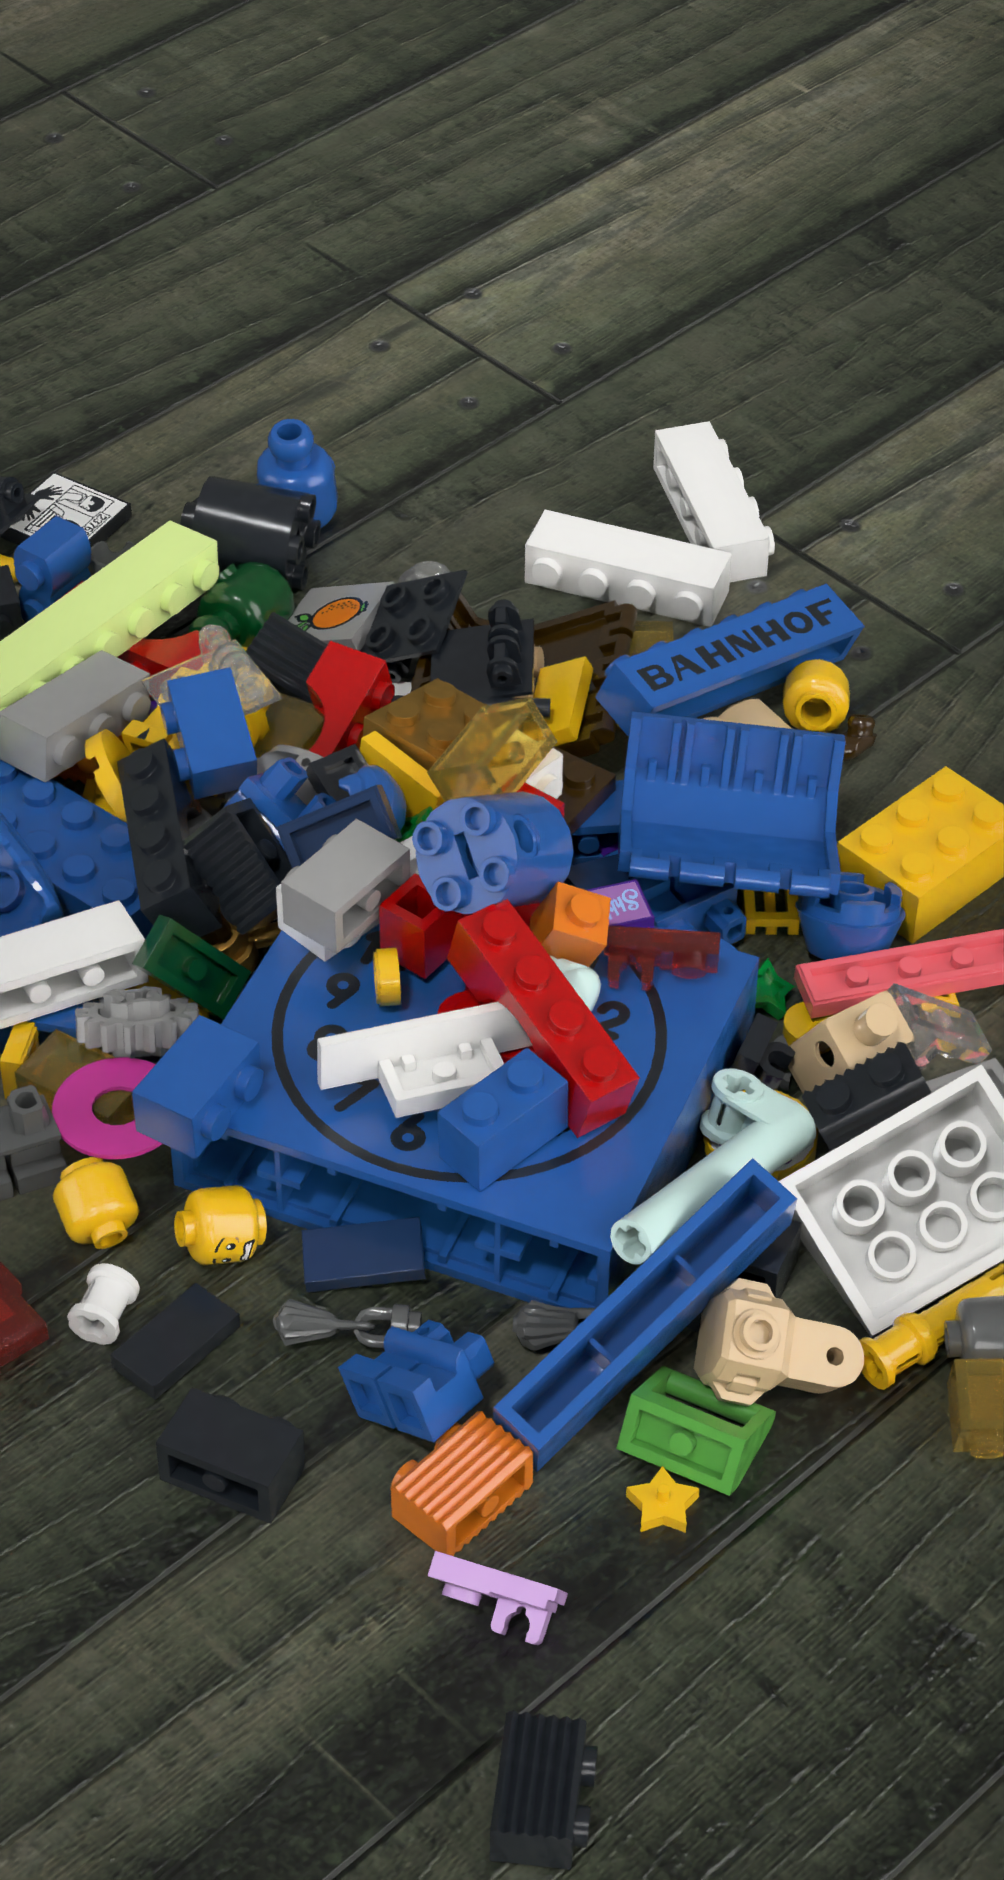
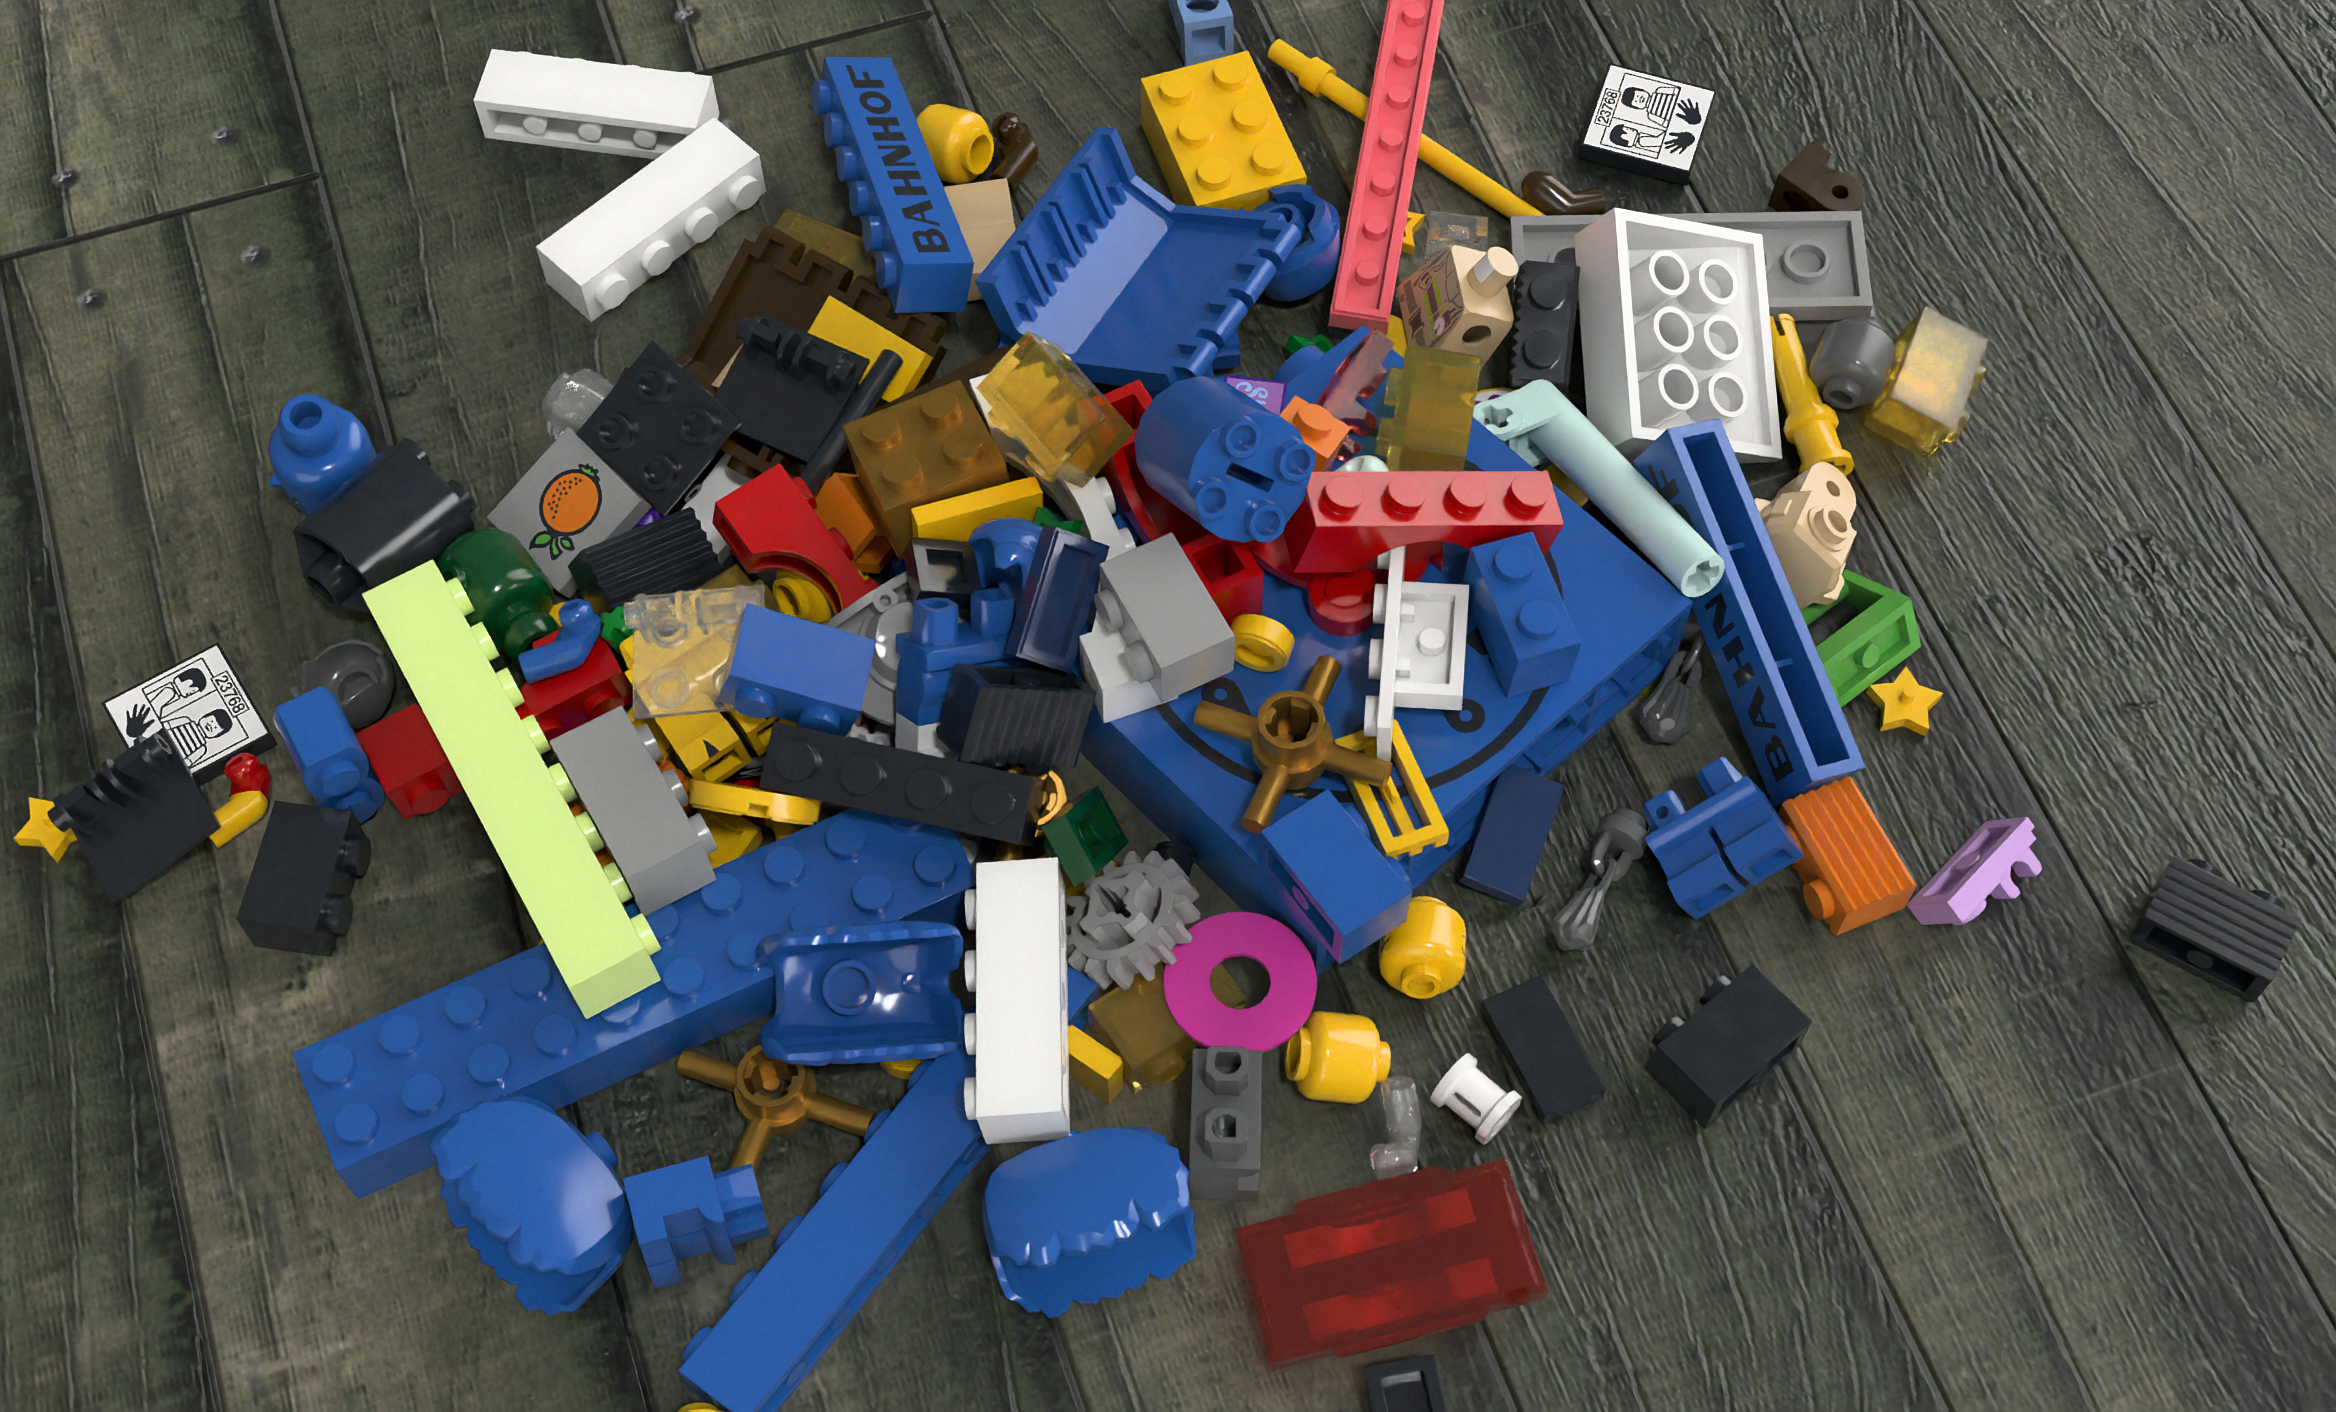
camera: 65 degrees left, 15 degrees up
none -> blue arm [518,599,601,684]
none -> pearl gold bar [1194,655,1392,834]
none -> yellow tile [1334,719,1449,860]
none -> clear arm [1369,1076,1422,1182]
none -> clear yellow brick [1375,344,1482,471]

